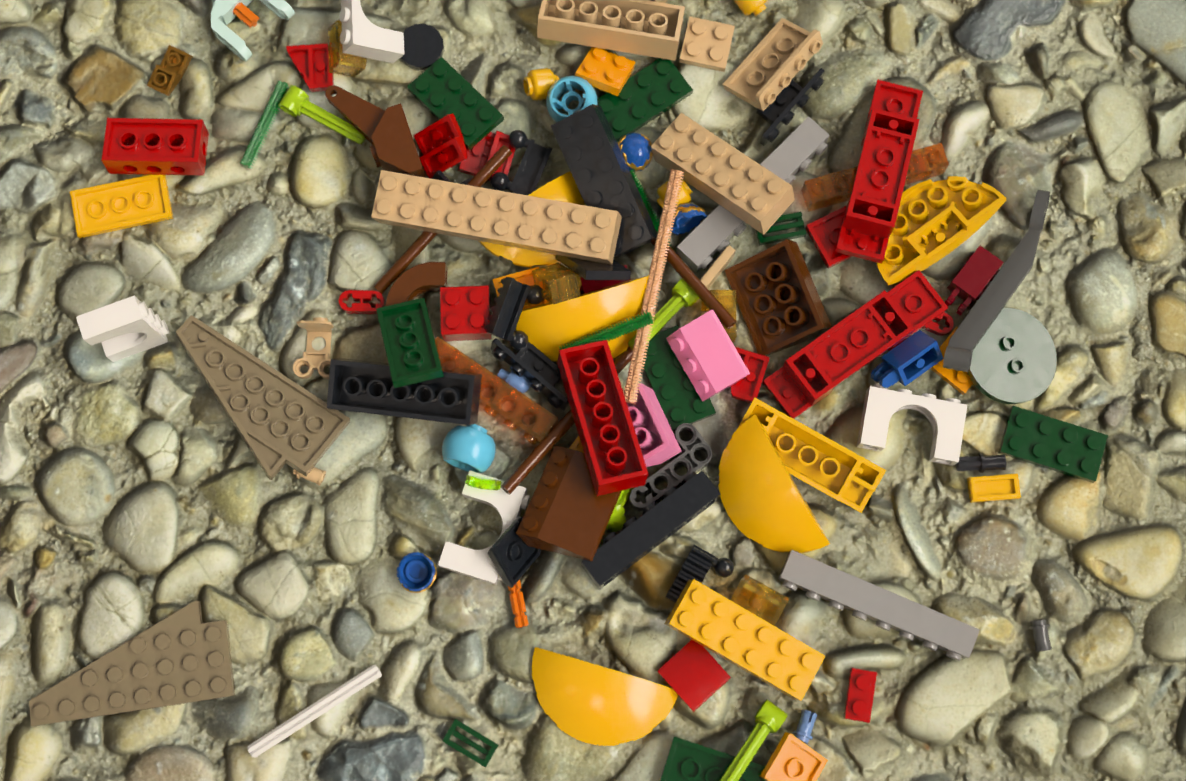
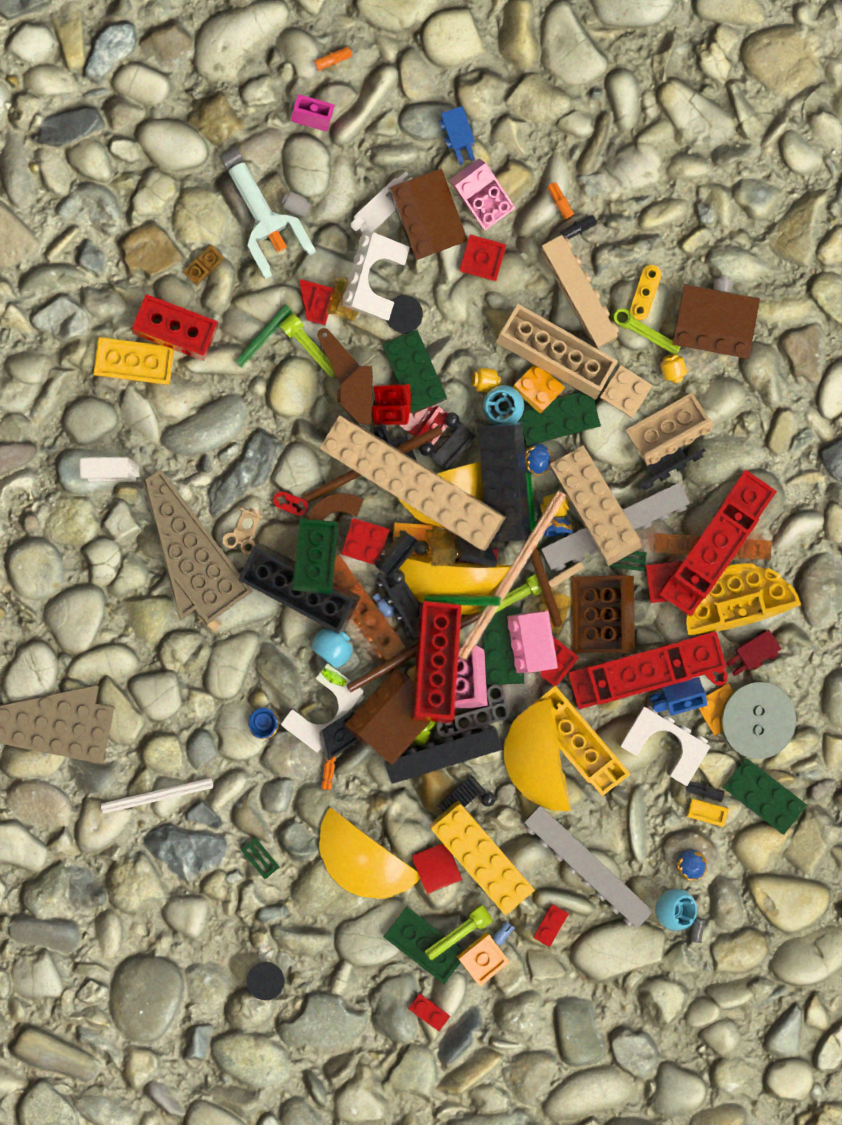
camera: 20 degrees right, 10 degrees up
clear yellow brick [731,574,790,626] -> none
dark grey piece [943,190,1050,372] -> none
none -> medium azure wheel [655,889,697,931]
none -> blue hair [676,849,708,881]

